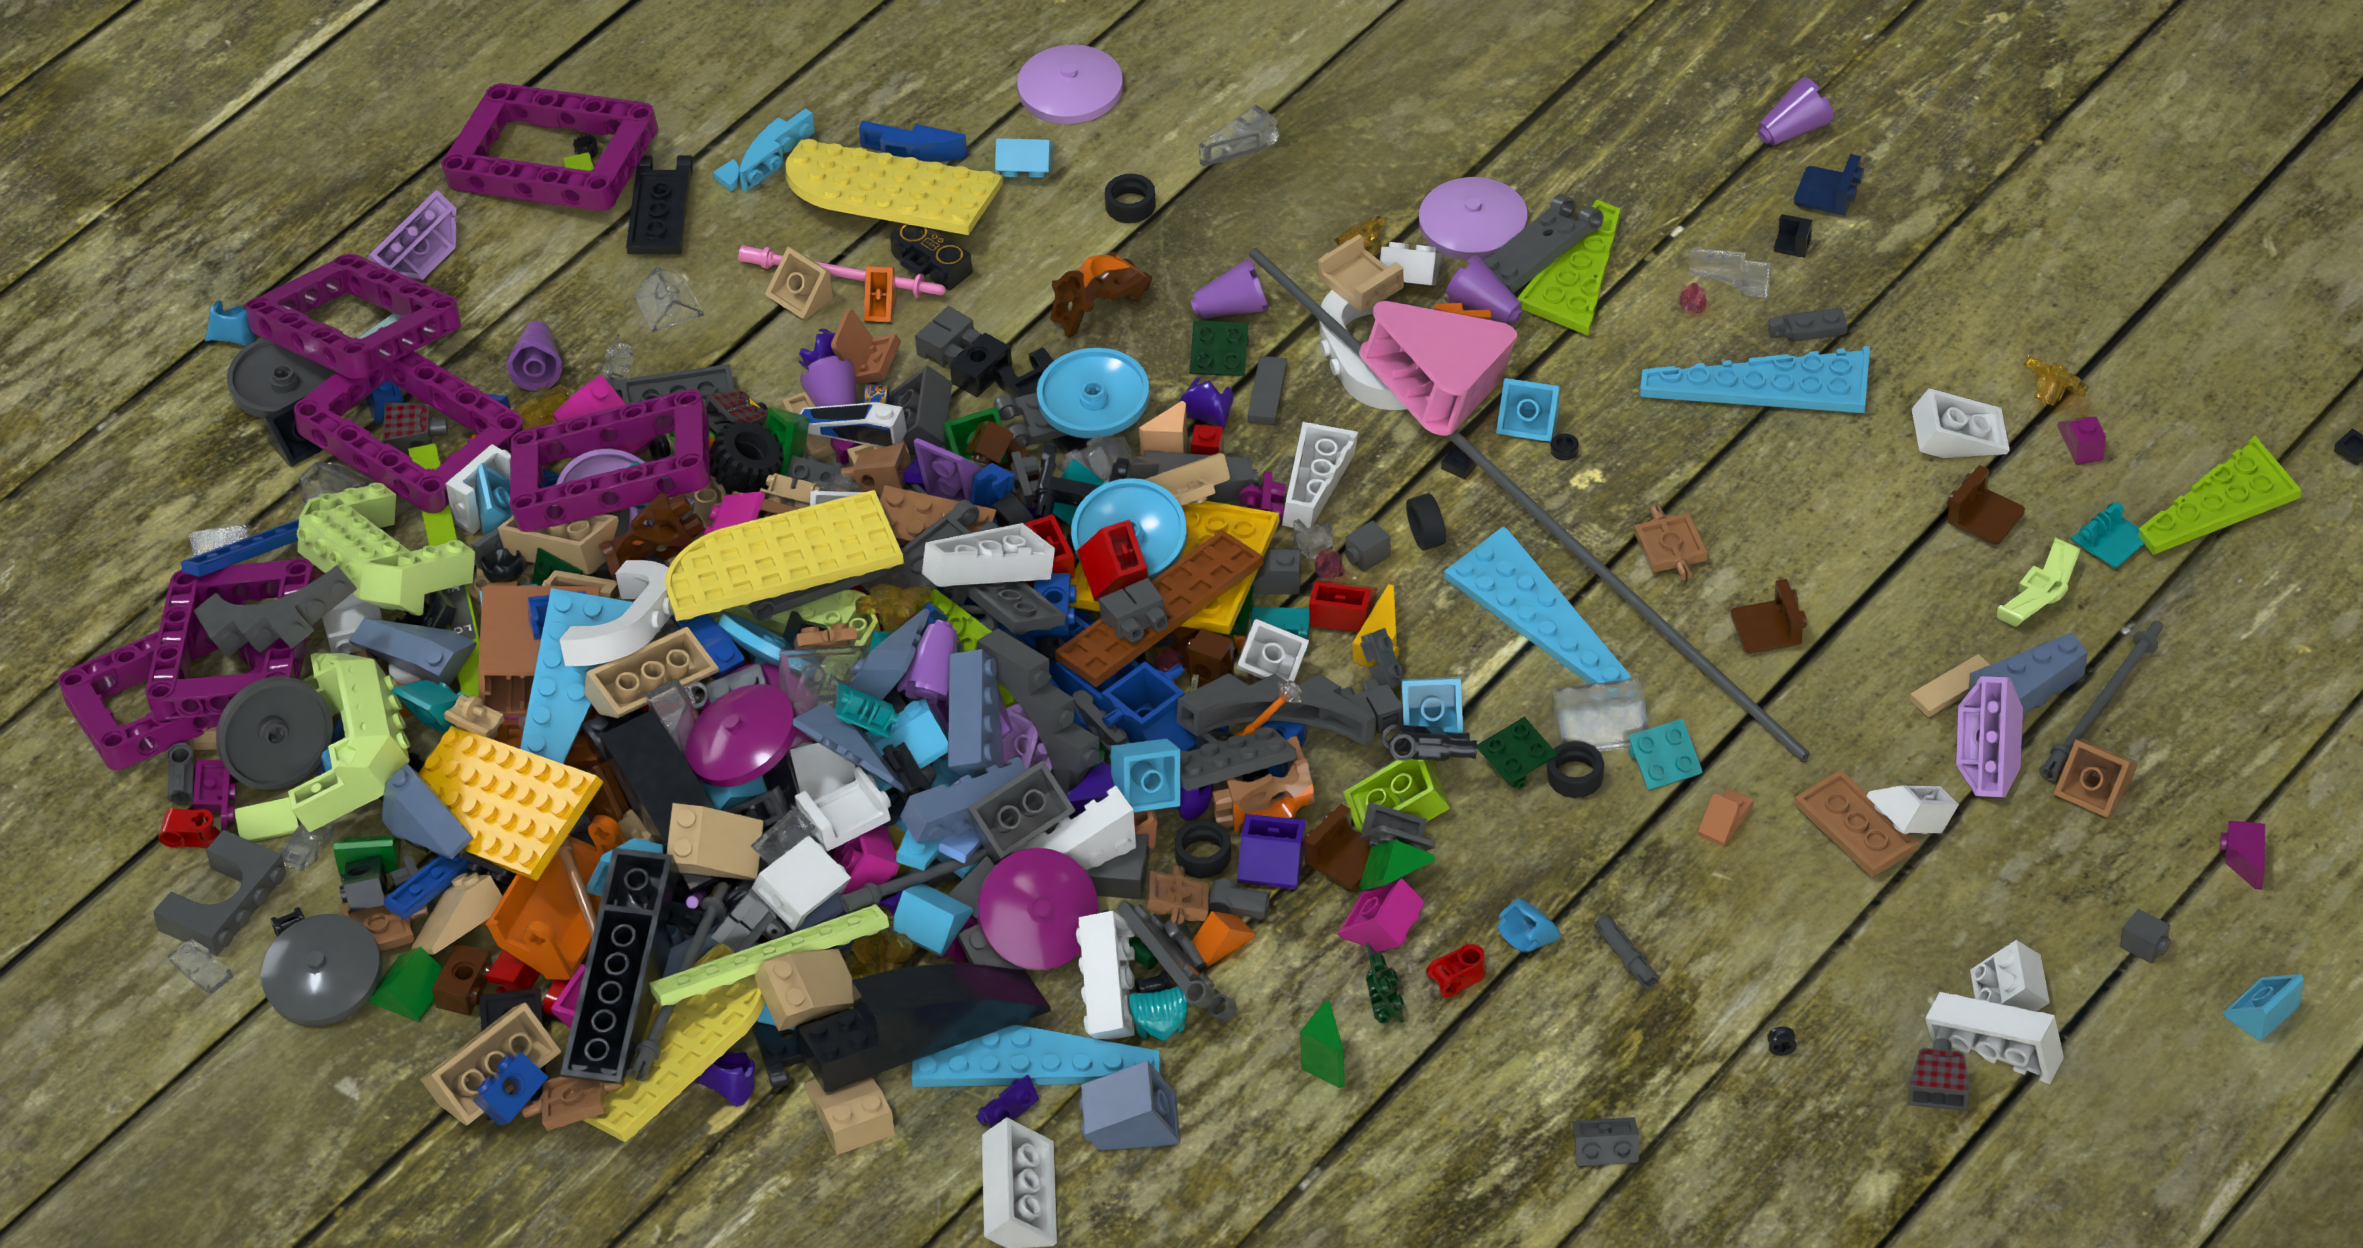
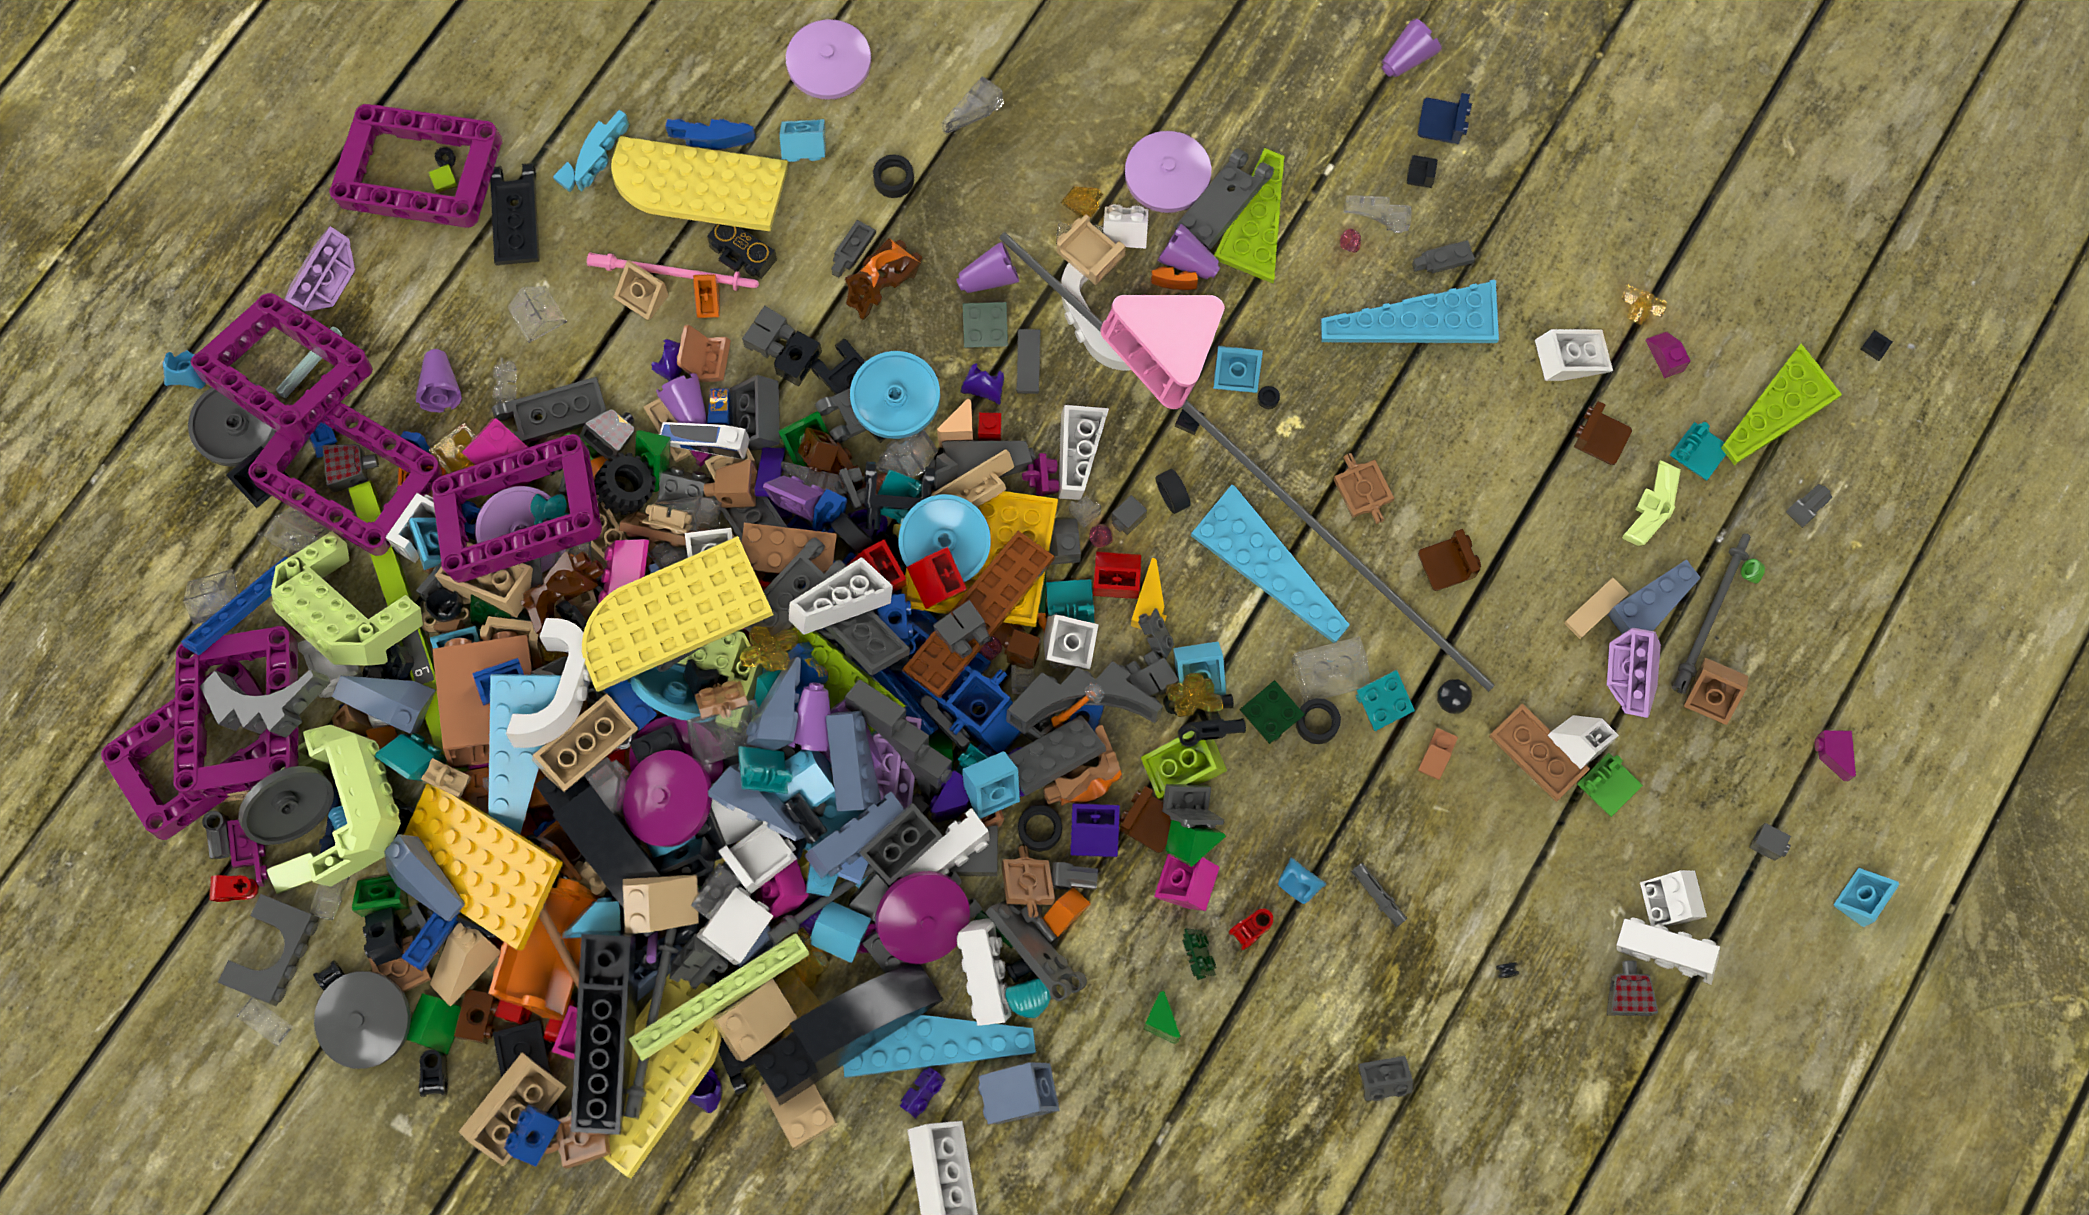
camera: 10 degrees left, 25 degrees up
none -> black piece [419,1049,448,1098]
none -> dark grey hinge [831,220,876,278]
none -> clear yellow plant [1166,673,1223,717]
none -> black hair [1437,679,1473,714]
none -> bright green hinge [1577,753,1643,817]
none -> bright green tile [1741,559,1765,584]
none -> dark grey piece [1786,484,1832,528]

